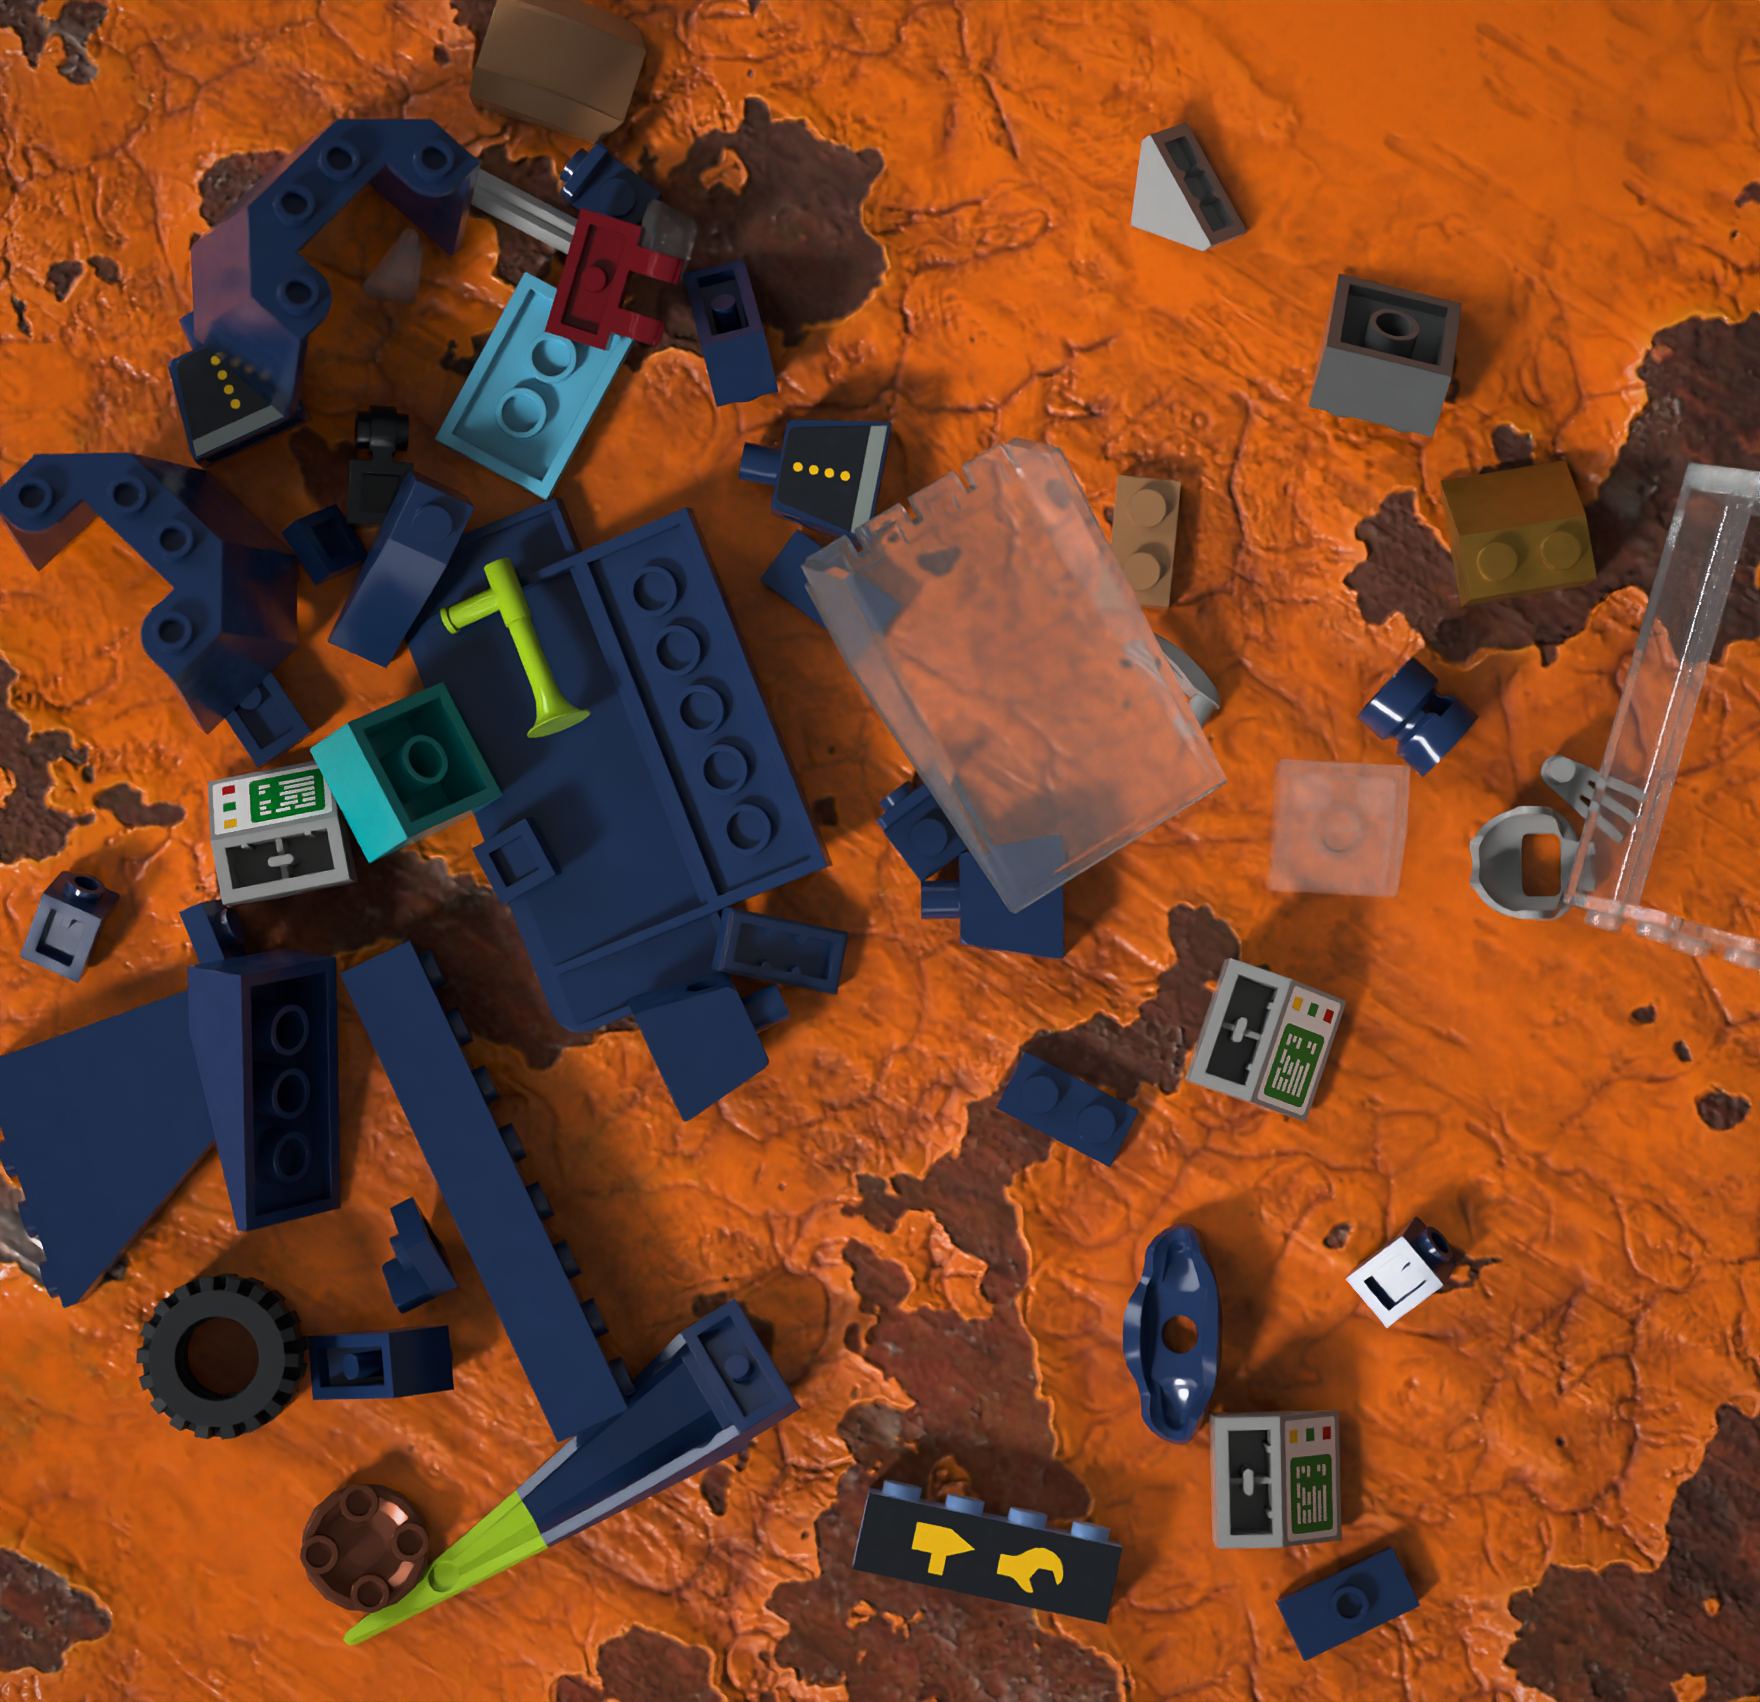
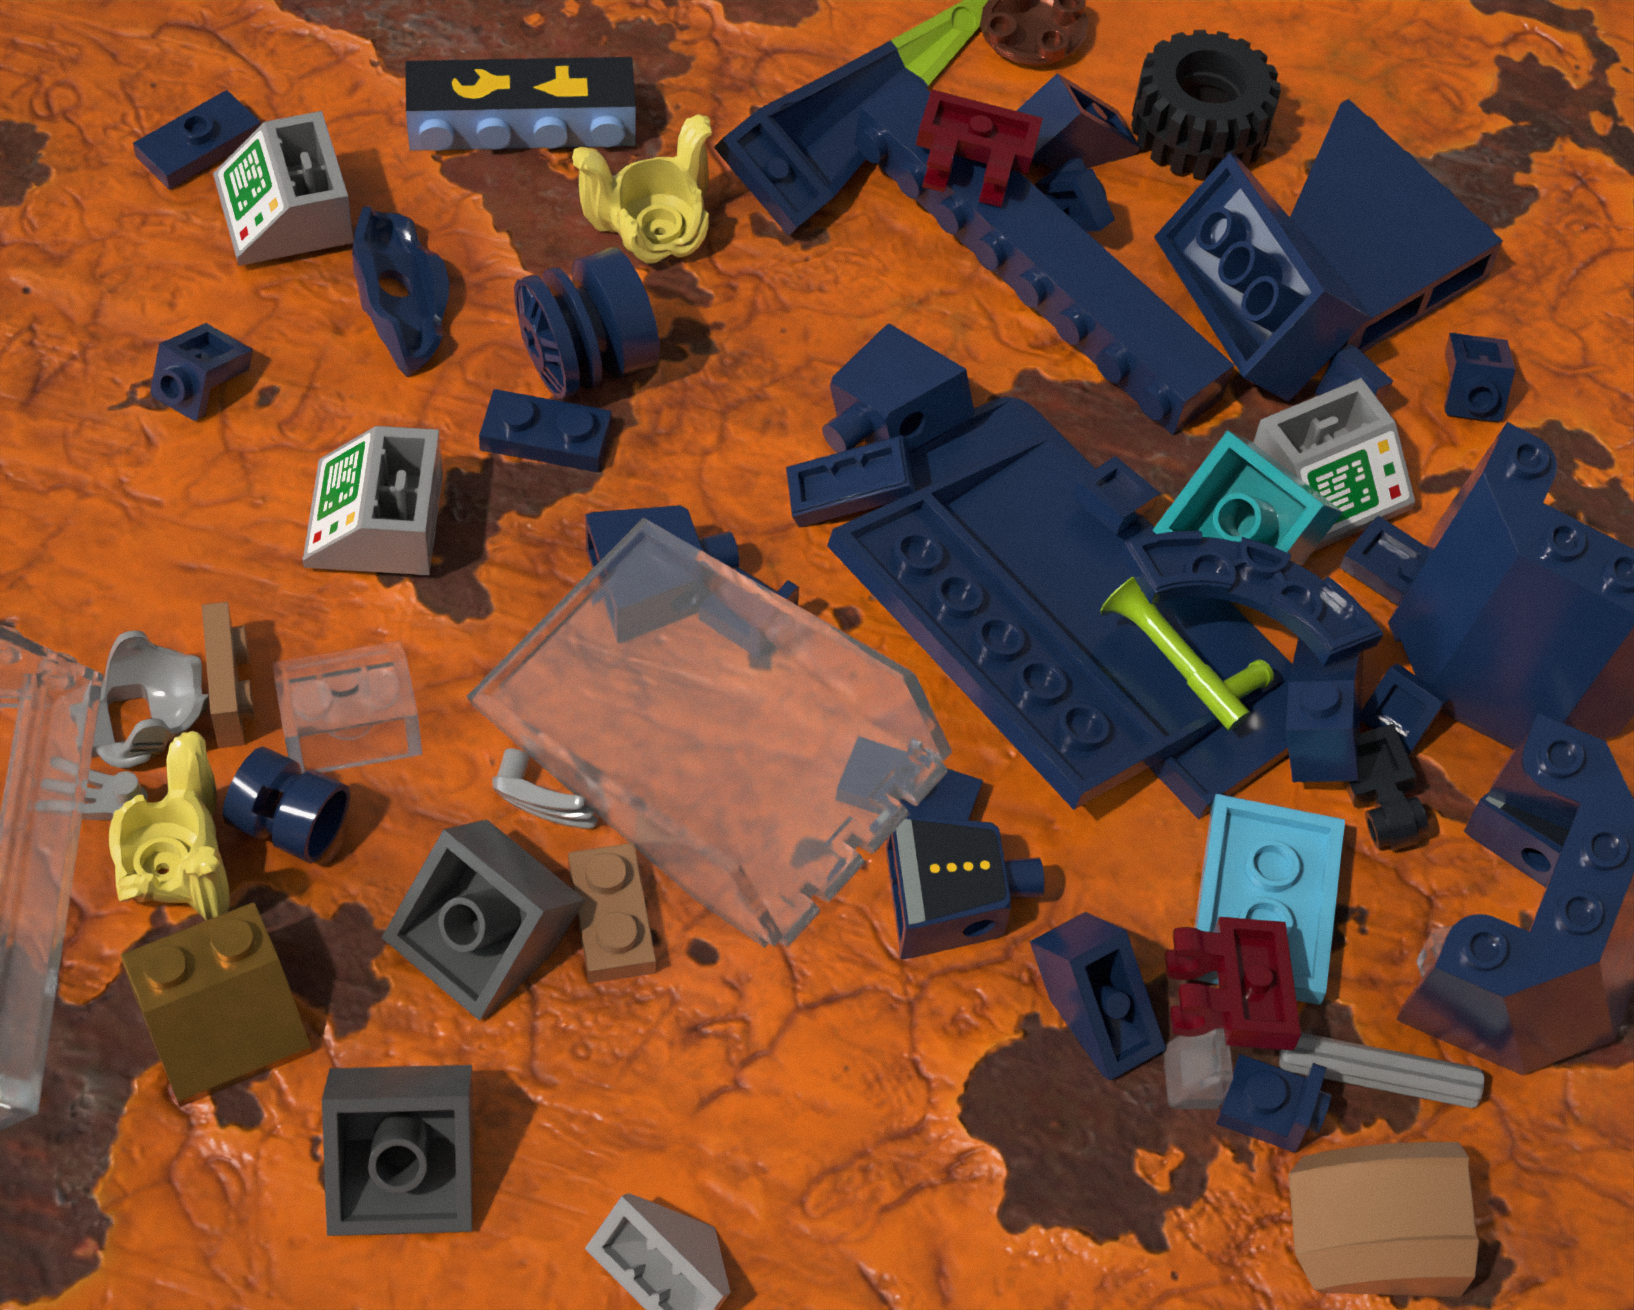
camera: 160 degrees right, 30 degrees down
none -> light yellow hair [109,731,230,921]
none -> medium nougat plate [202,602,255,748]
none -> dark grey slope [381,820,585,1021]
none -> dark blue wheel [514,247,660,400]
none -> light yellow hair [572,114,712,264]
none -> dark red plate [916,89,1043,207]
none -> dark blue tile [1120,531,1384,666]

